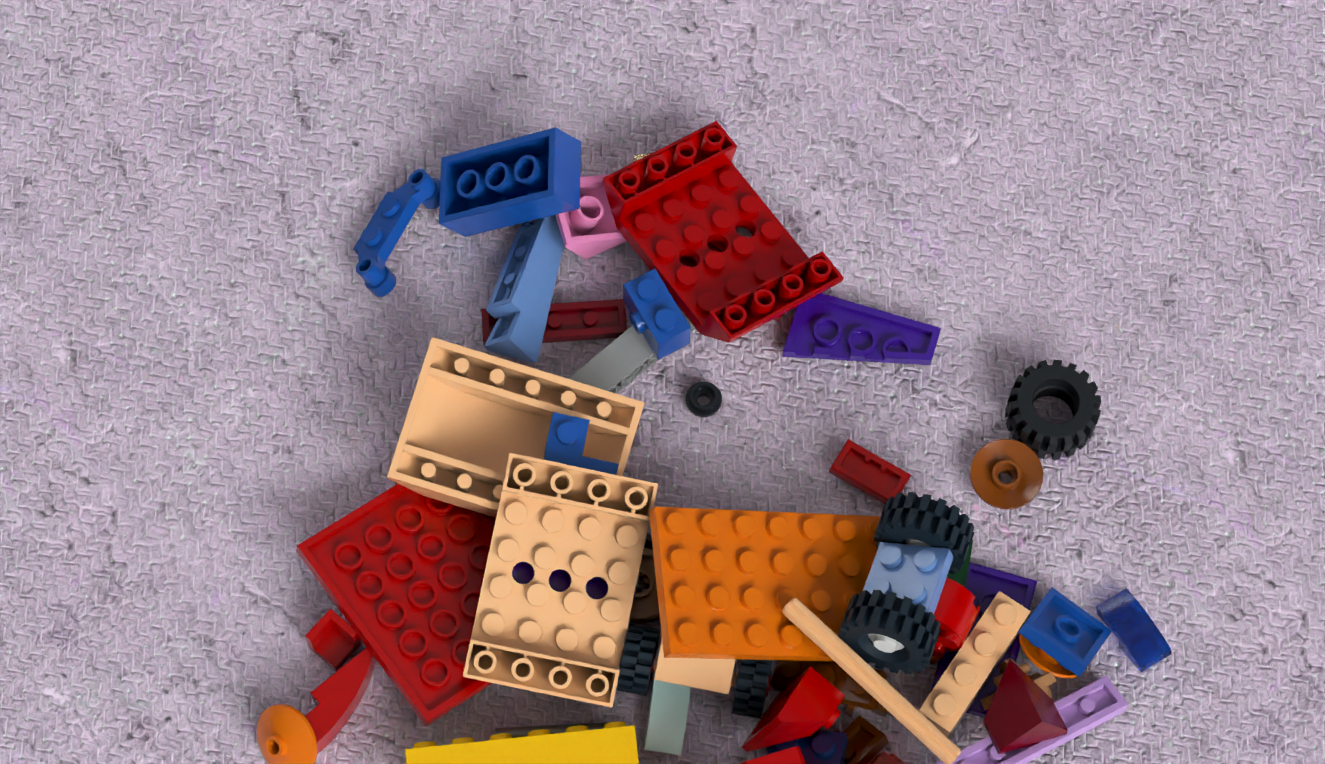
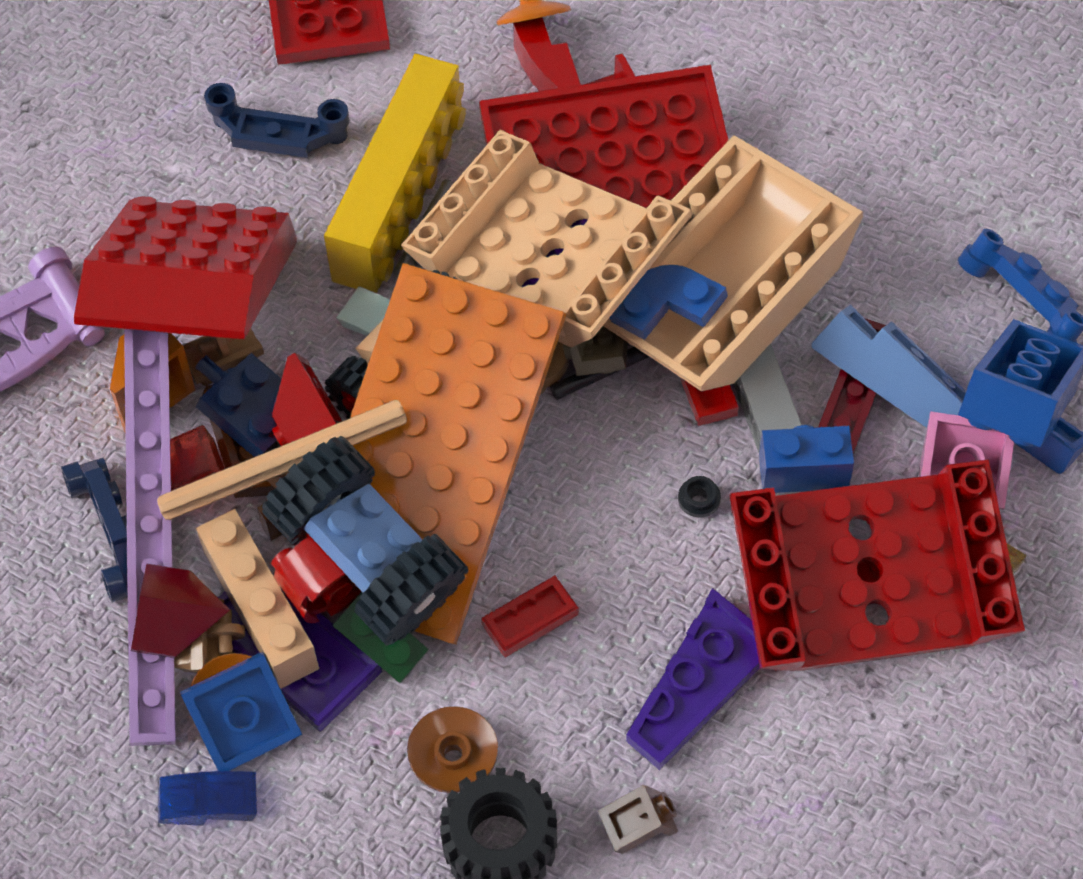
camera: 120 degrees right, 10 degrees down
none -> bracket [598,785,678,854]

